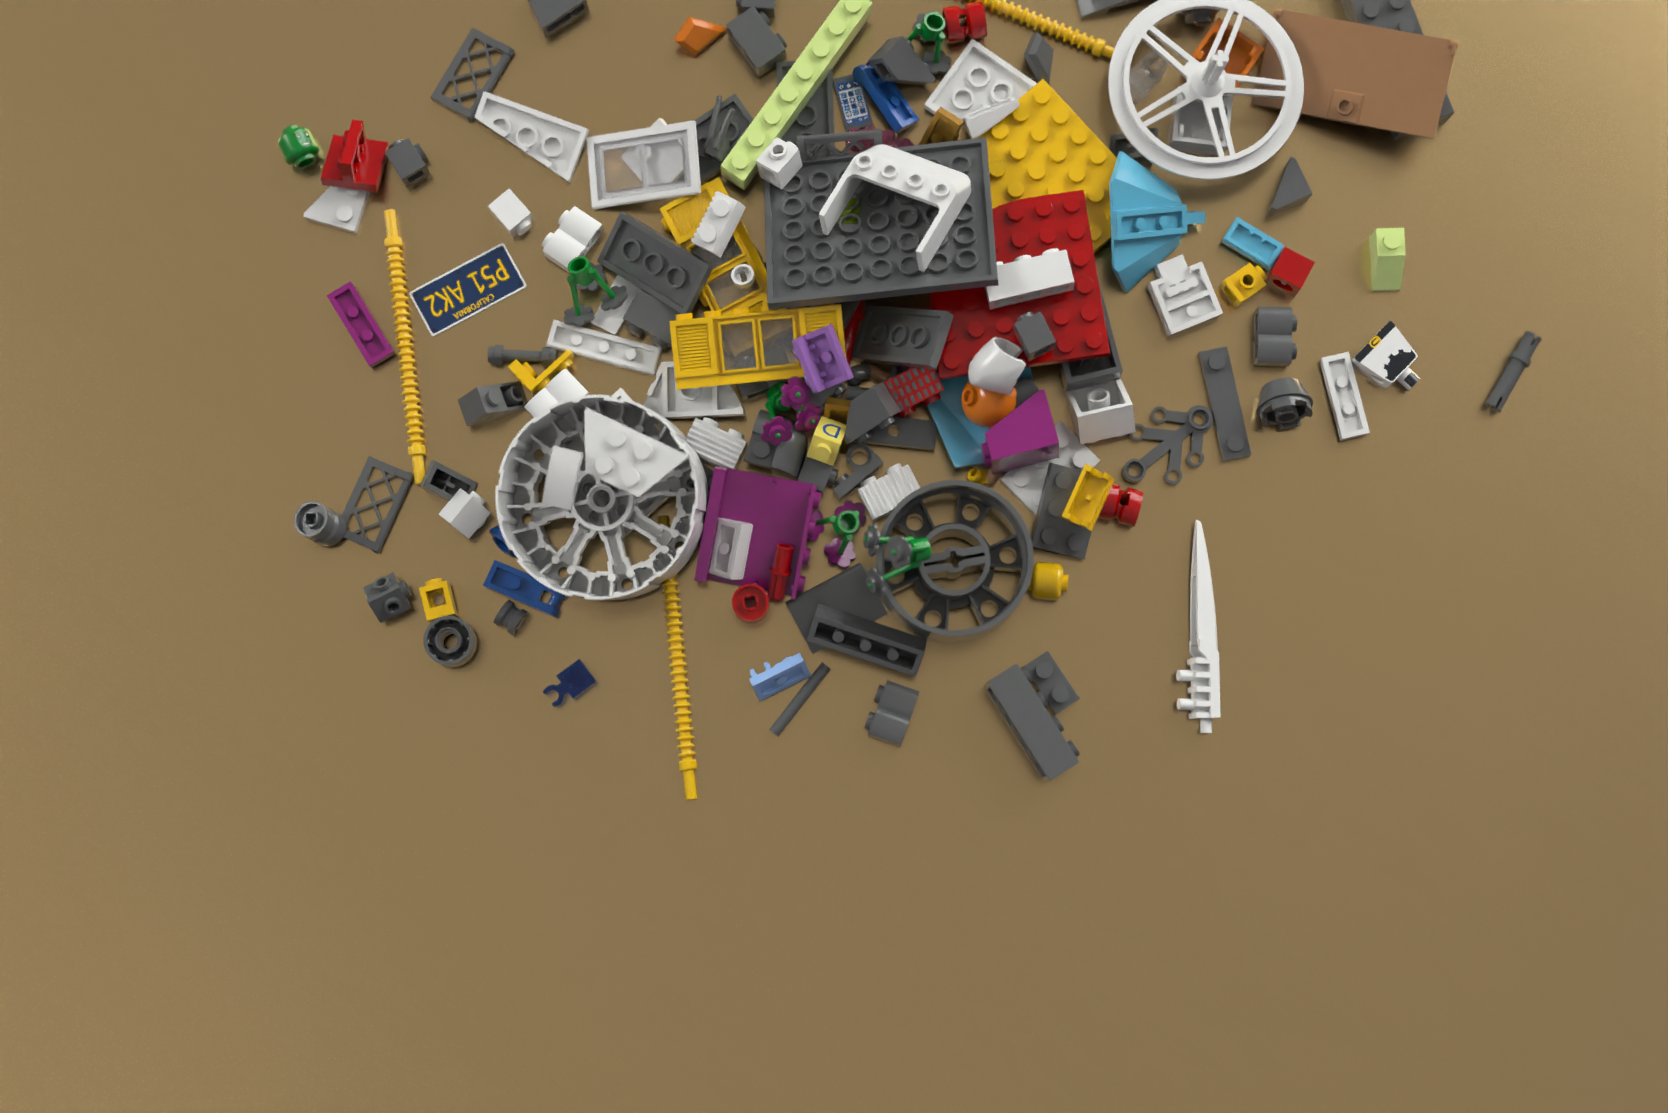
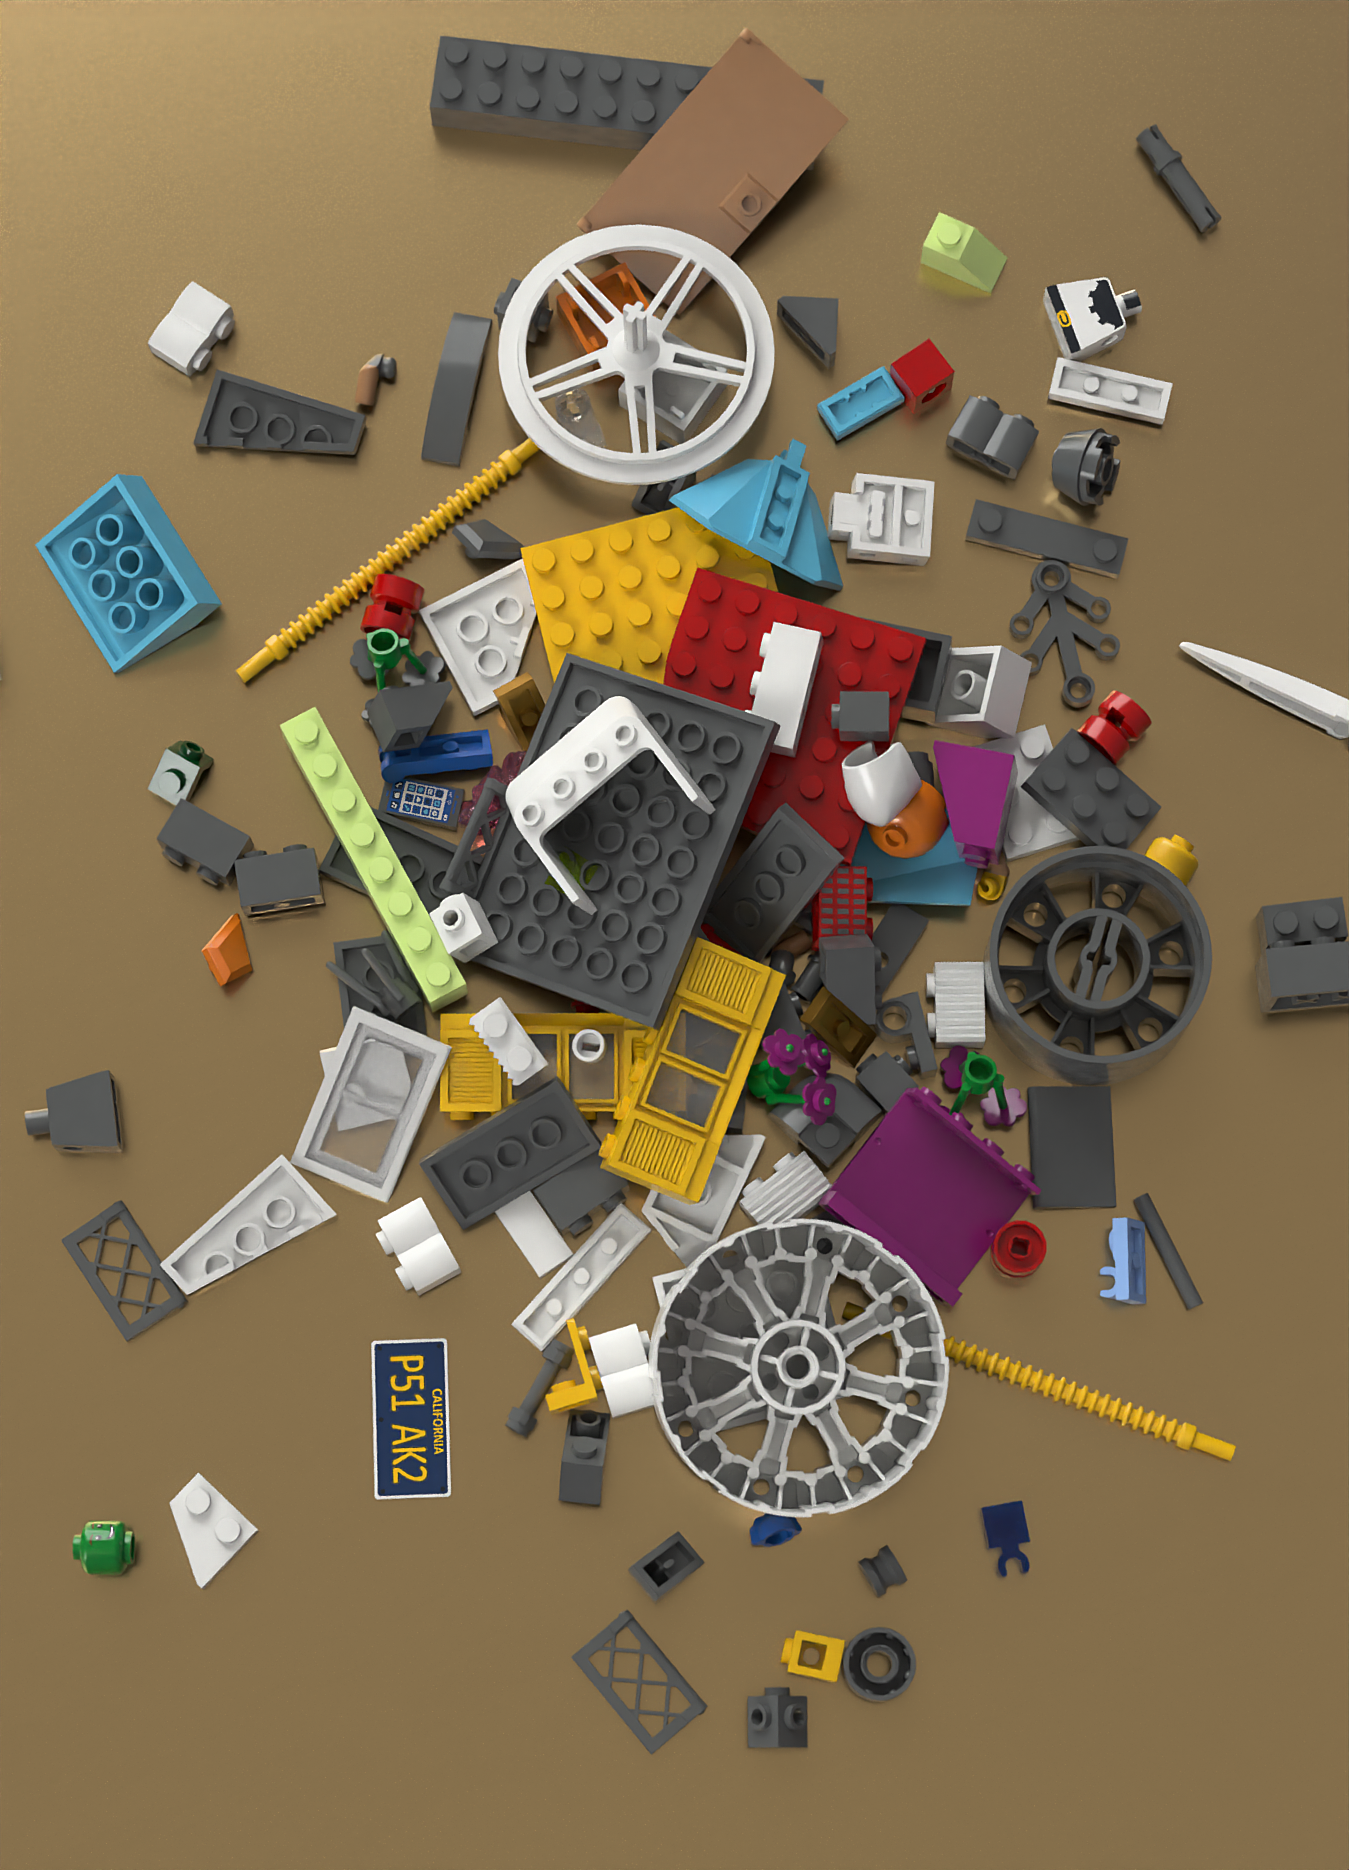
camera: 60 degrees left, 5 degrees down
dark grey wheel [294,501,346,547] -> none
red bracket [321,119,389,192] -> none
magenta plate [327,281,395,368] -> none
yellow hose [384,209,426,485] -> none
dark grey brick [385,138,430,187] -> none
white brick [439,488,491,539] -> none
blue plate [483,560,567,618] -> none
white brick [488,188,534,238] -> none
white slope [542,445,584,511] -> none
plant [564,256,628,326] -> none
white wing [584,408,689,497] -> none
white slope [709,518,753,580] -> none
red axle [767,543,794,601] -> none
medium lavender bracket [792,324,854,394] -> none
light yellow brick [807,416,846,466] -> none
dark grey brick [807,603,927,677] -> none
dark grey plant [863,524,931,598] -> none
dark grey brick [865,680,920,747] -> none
white slope [962,97,1020,139] -> none
yellow hinge [1062,464,1115,531] -> none
yellow brick [1220,263,1267,308] -> none

